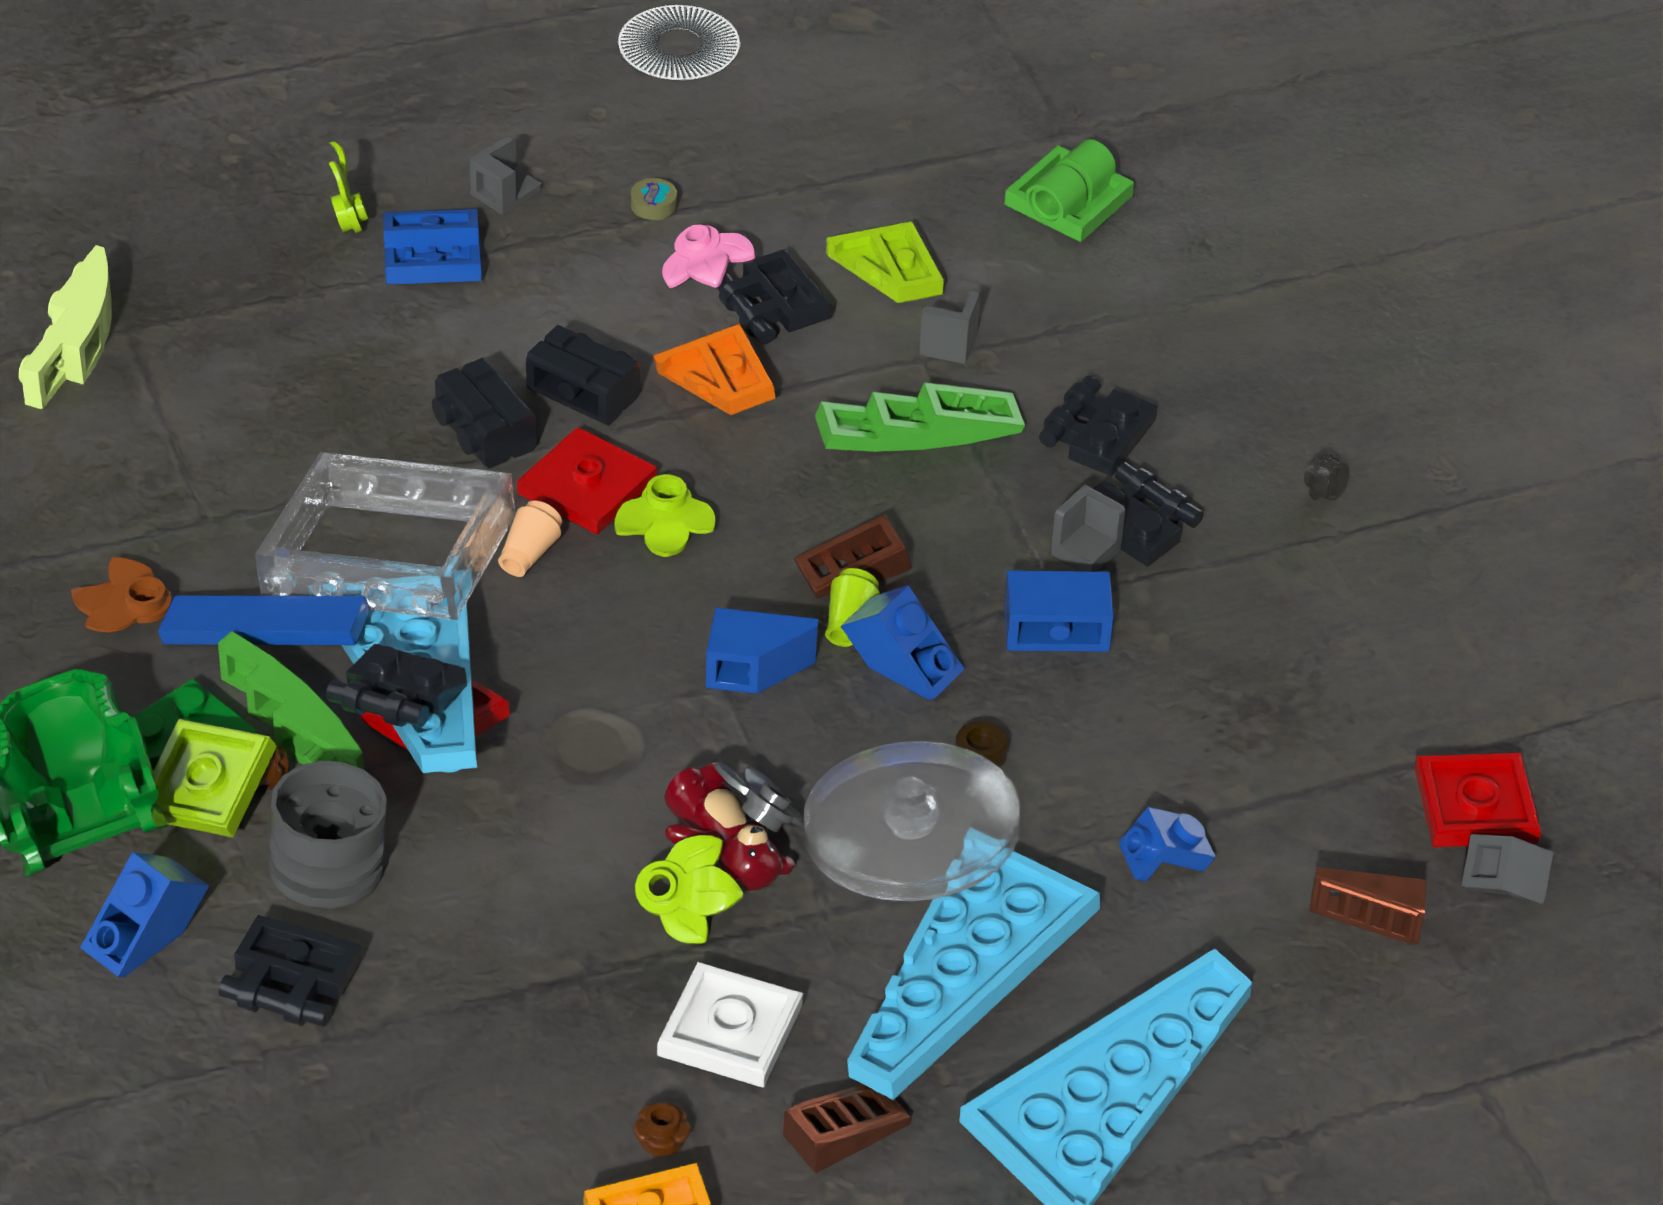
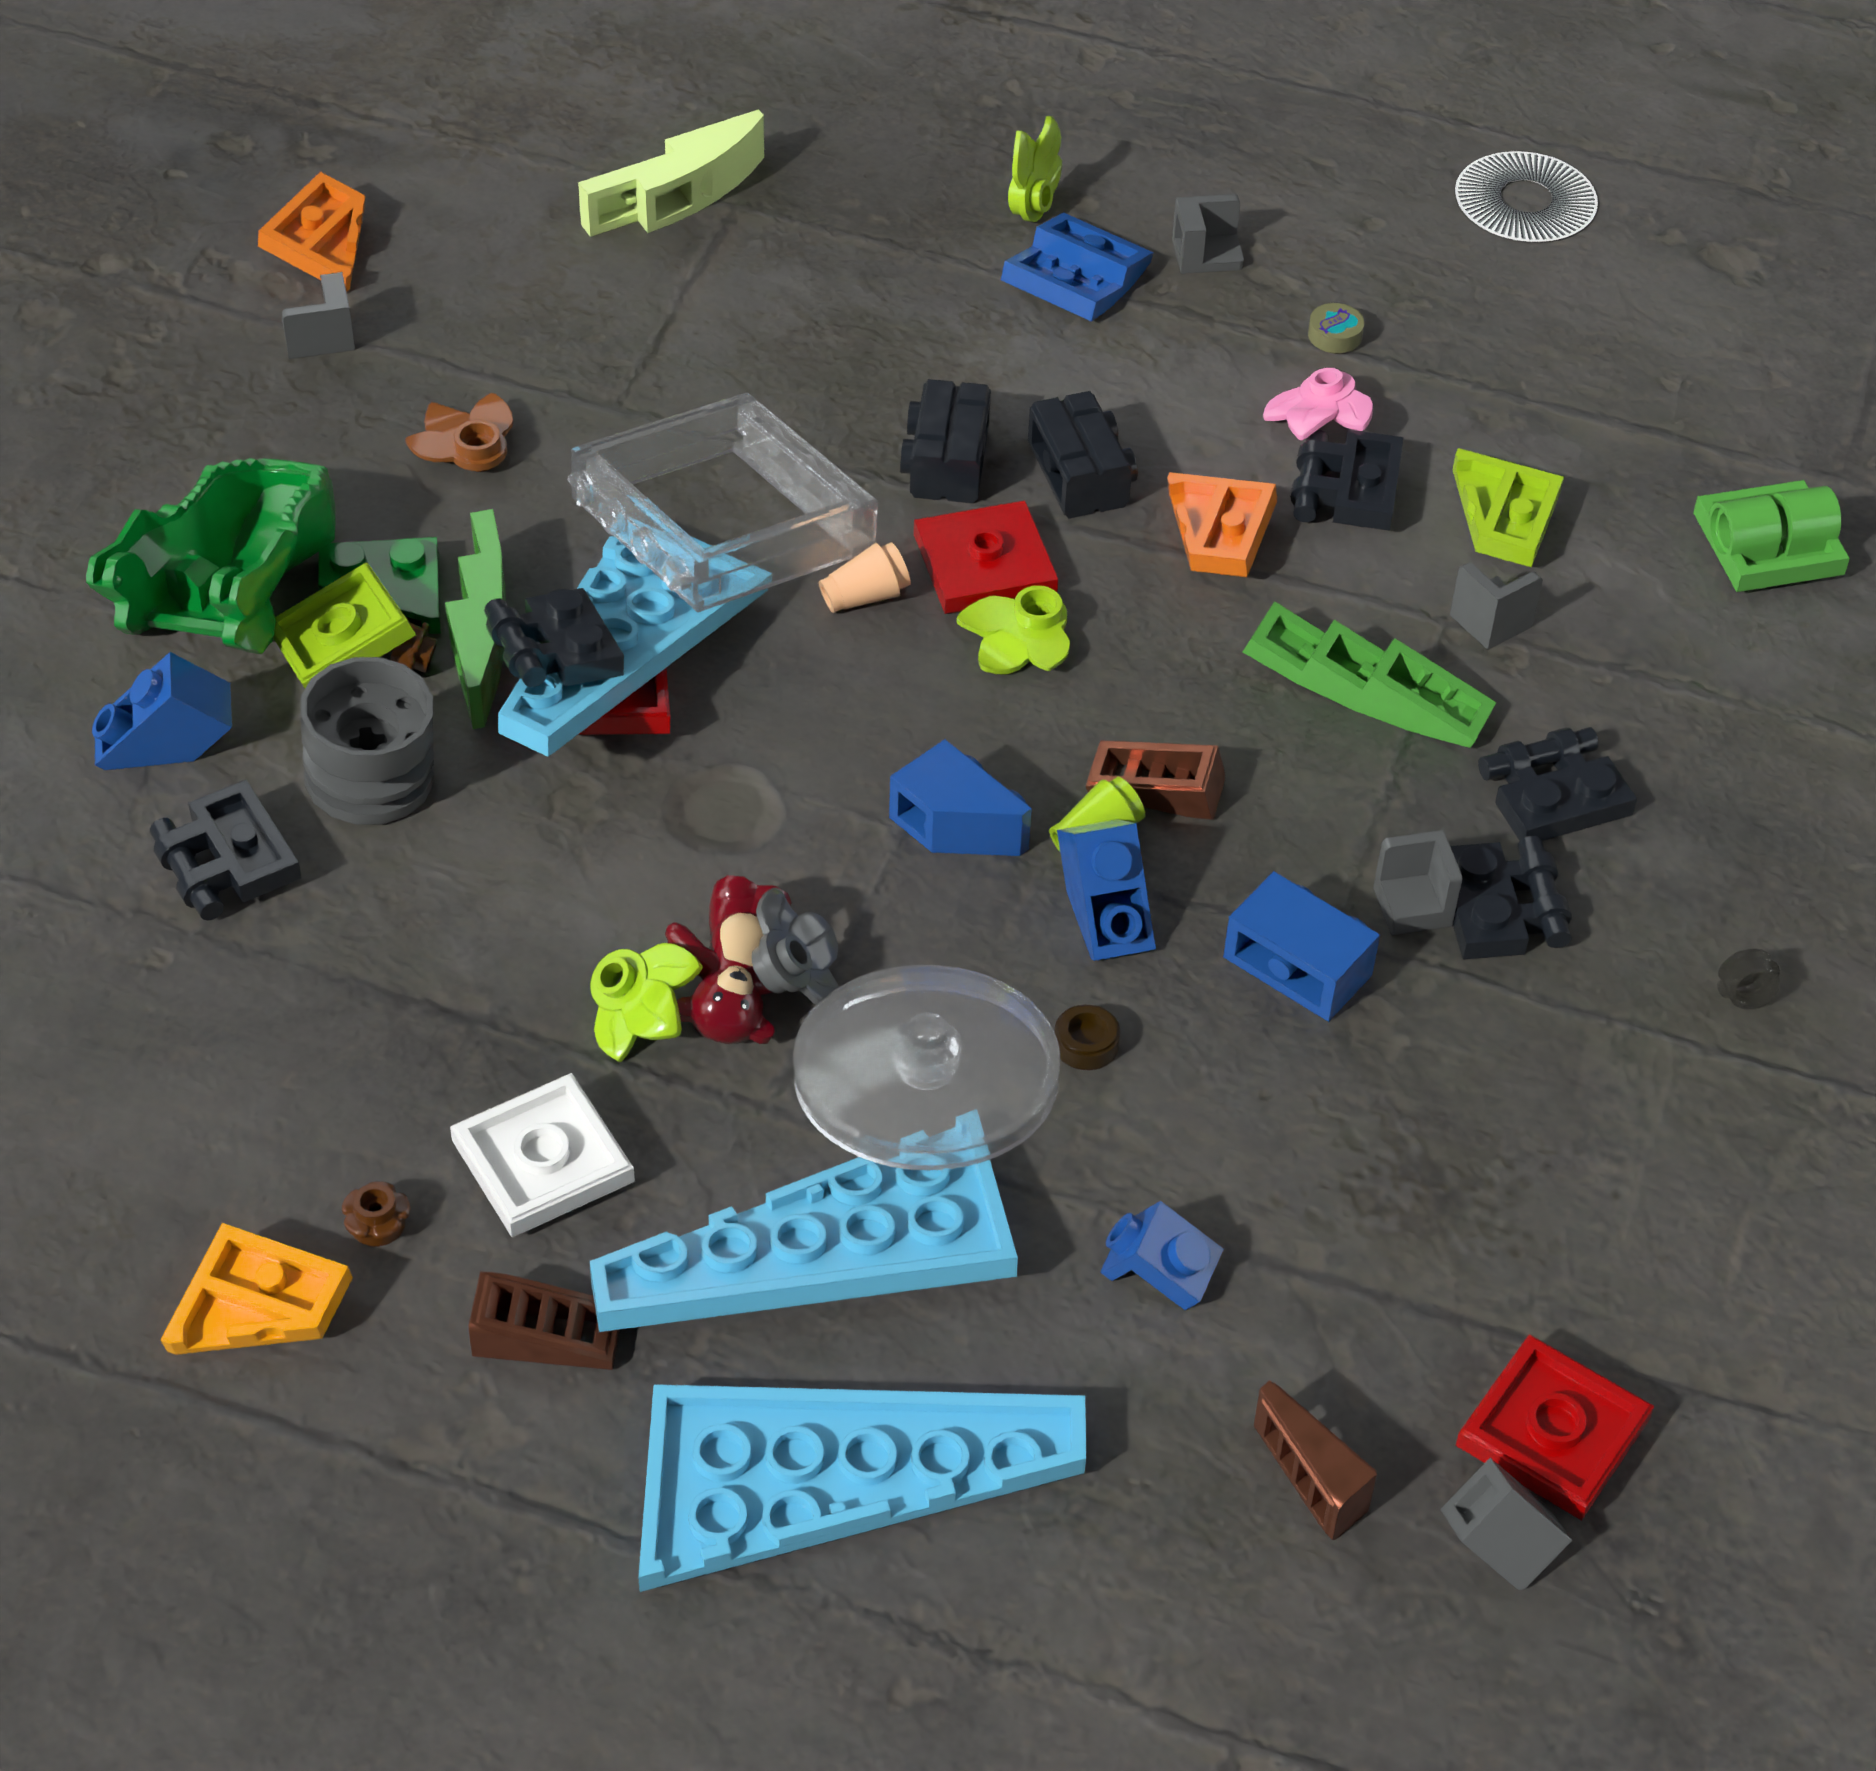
camera: 40 degrees right, 5 degrees up
blue tile [158,596,370,645] -> none

